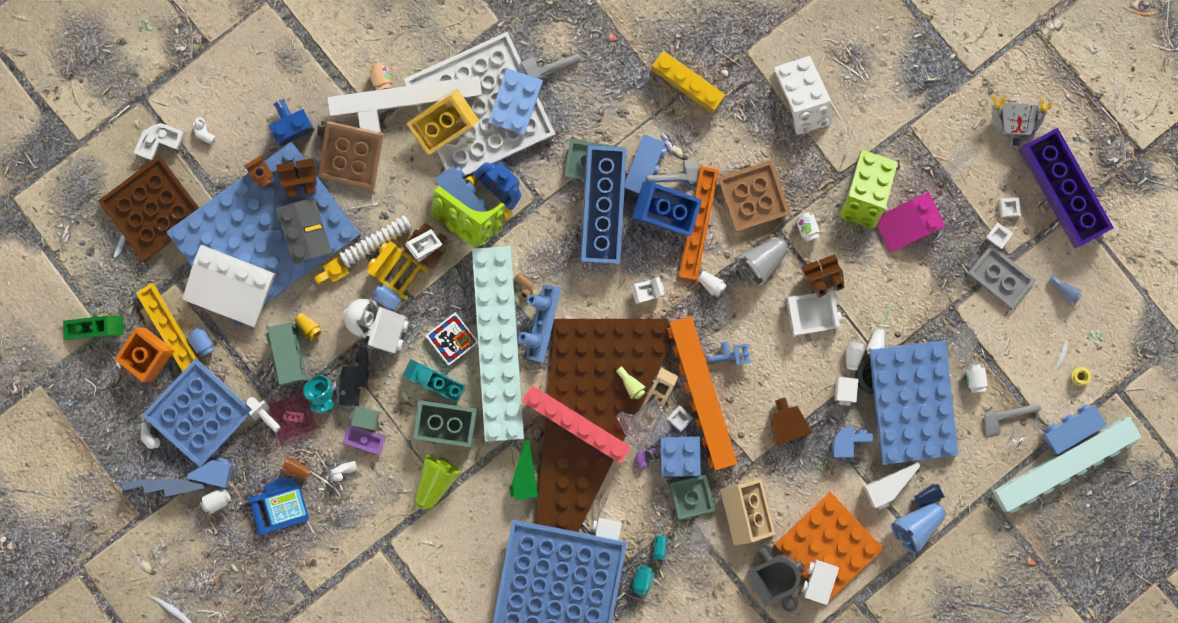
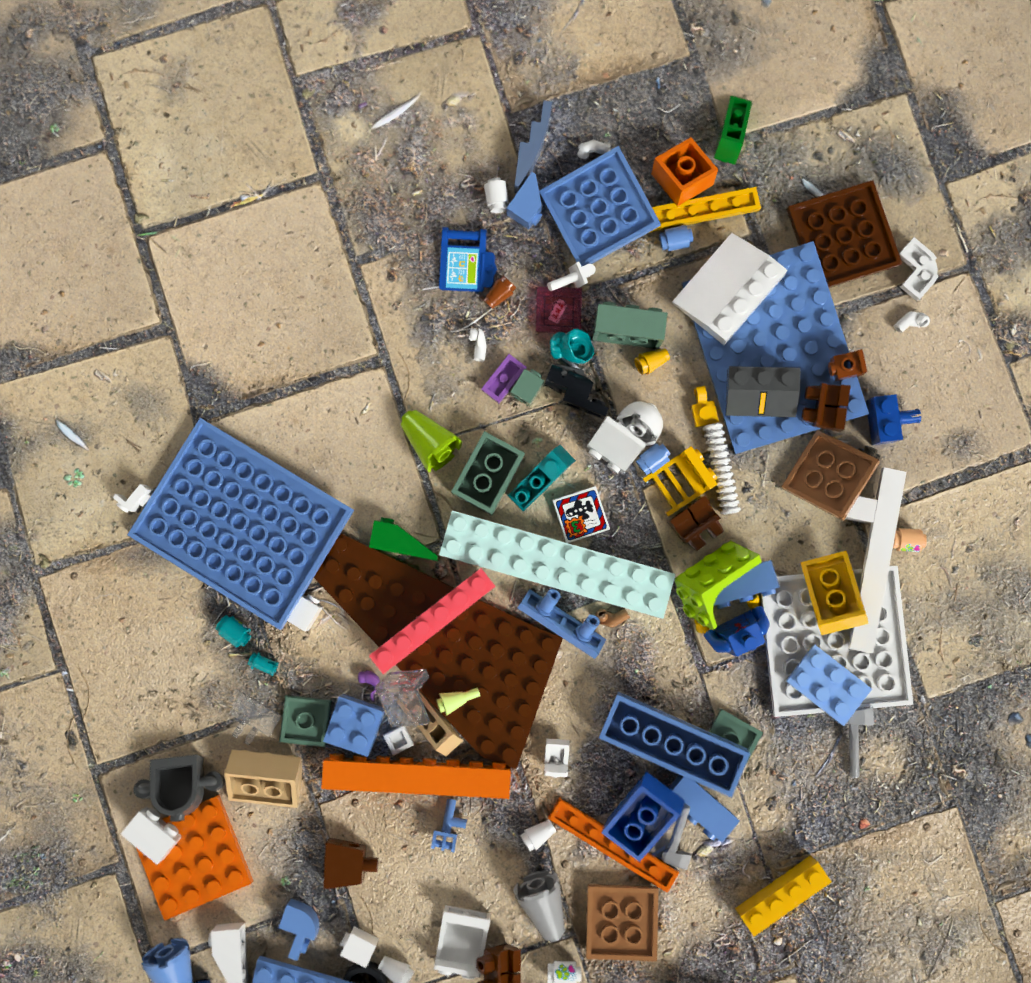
camera: 115 degrees right, 0 degrees up
white slope [405,230,442,263] -> none

